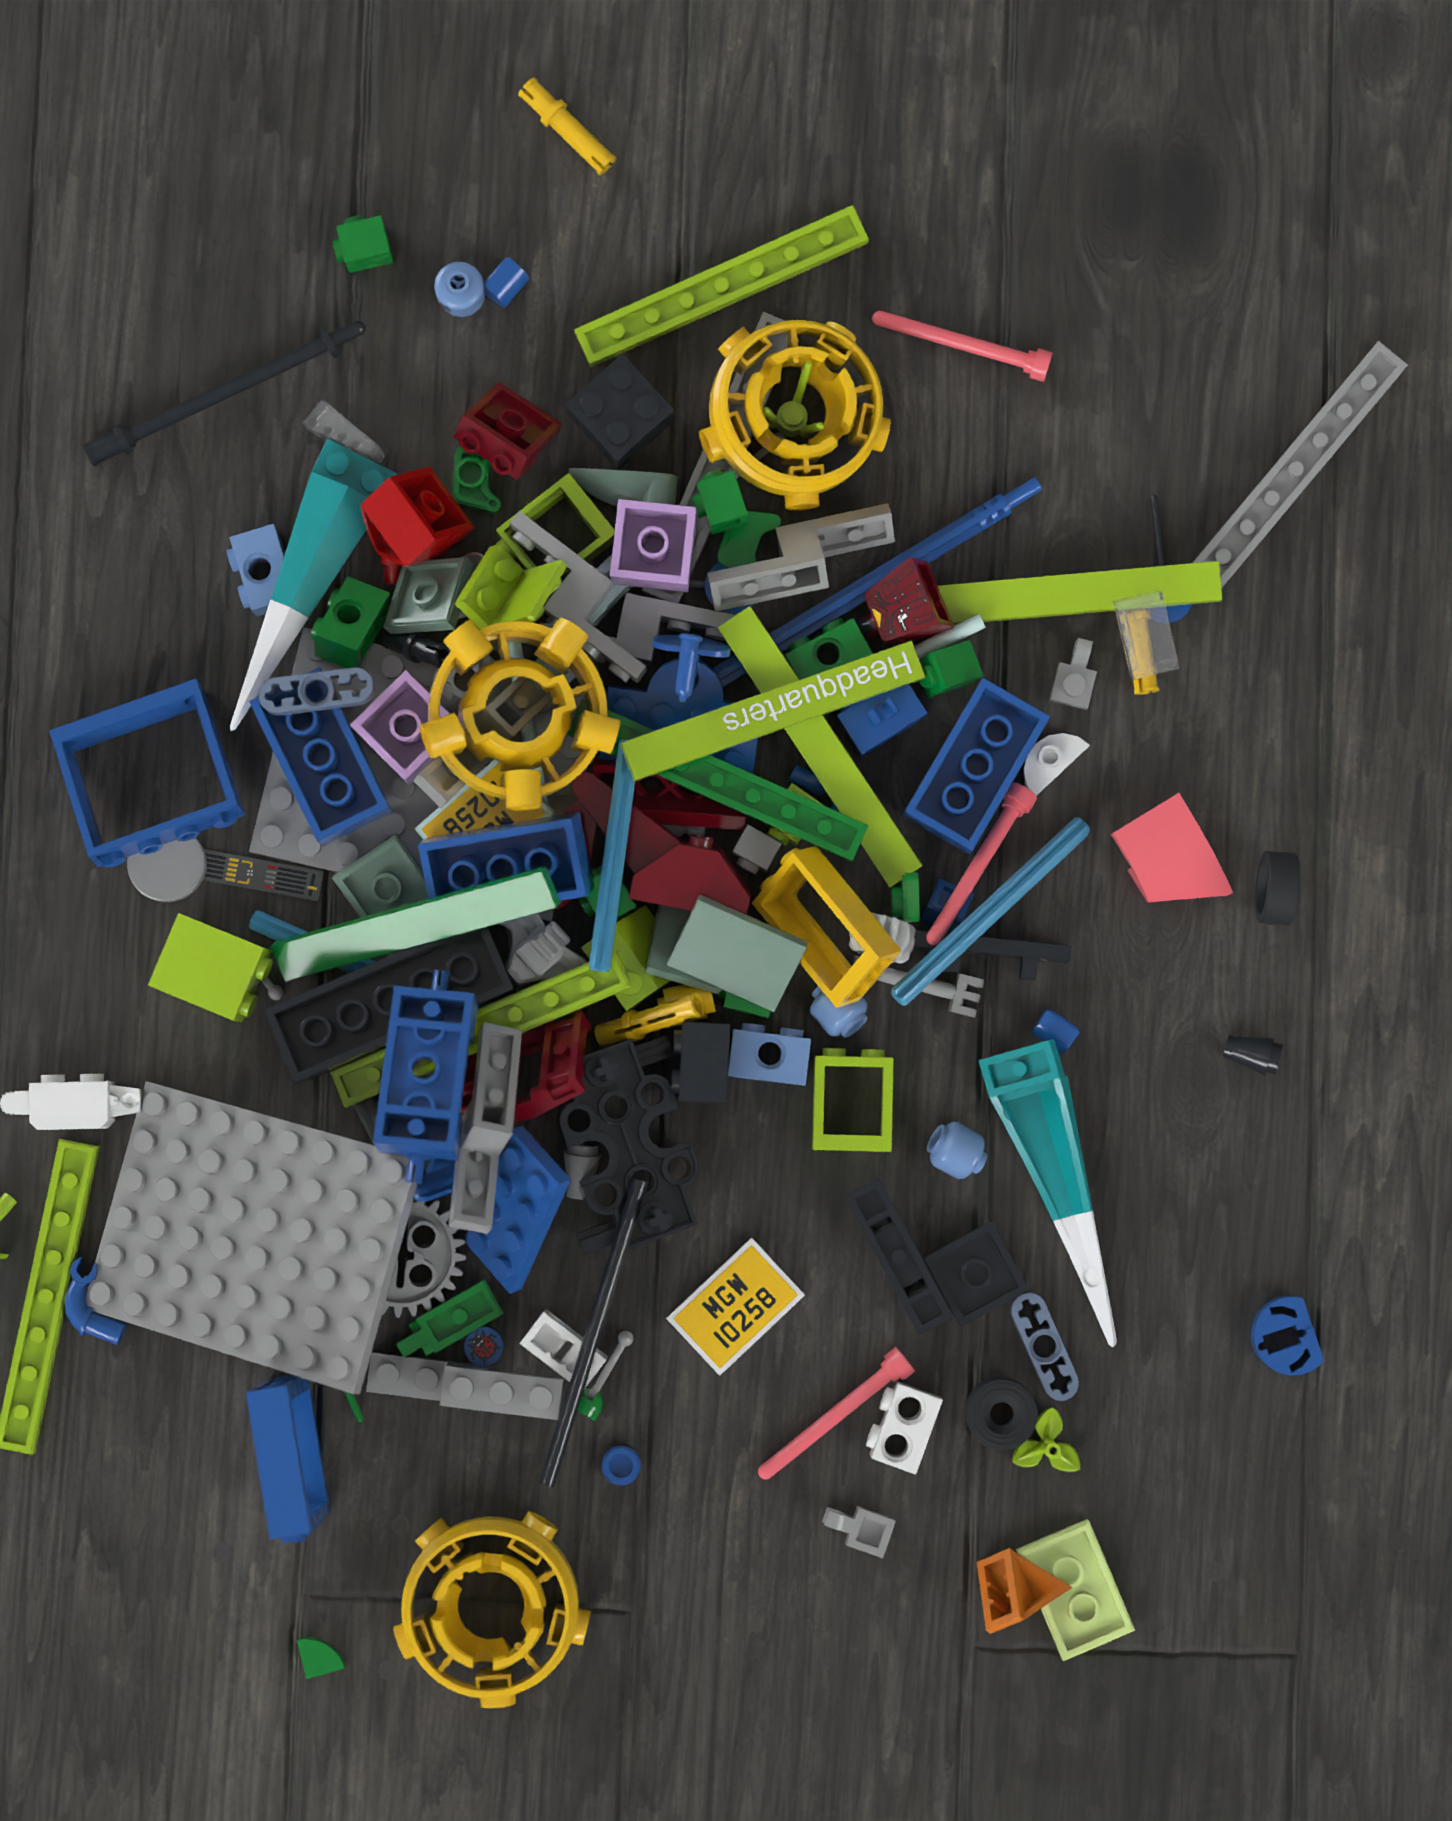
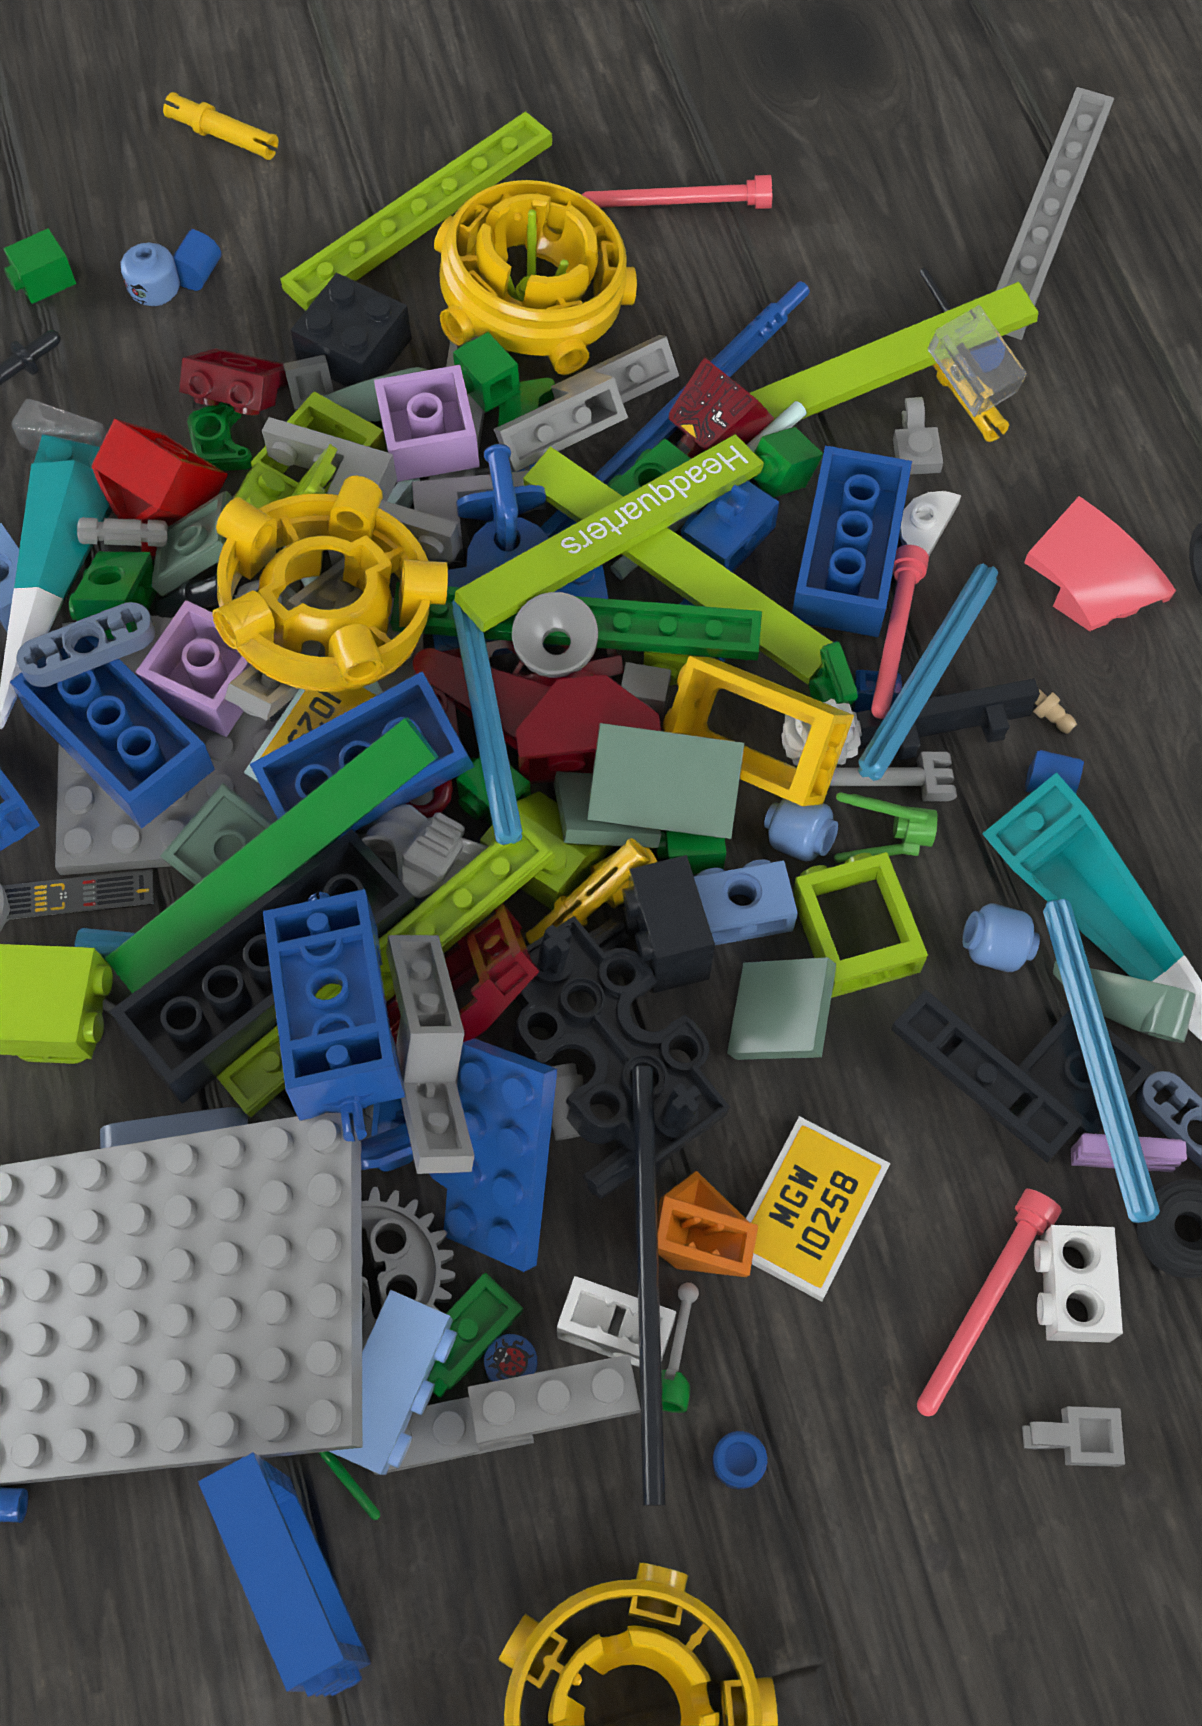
camera: 15 degrees left, 20 degrees down
none -> light grey axle [77,517,168,547]
none -> sand blue beam [100,1107,248,1149]
none -> dark grey plate [283,355,334,409]
none -> light blue brick [329,1290,457,1475]
none -> light grey piece [512,592,598,678]
none -> orange slope [657,1171,758,1277]
none -> sand green tile [727,957,836,1060]
none -> bright green plant [834,792,937,862]
none -> tan piece [1033,689,1077,734]
none -> dark azure axle [1043,899,1160,1223]
none -> sand green piece [1053,961,1196,1043]
none -> lavender tile [1071,1133,1187,1172]

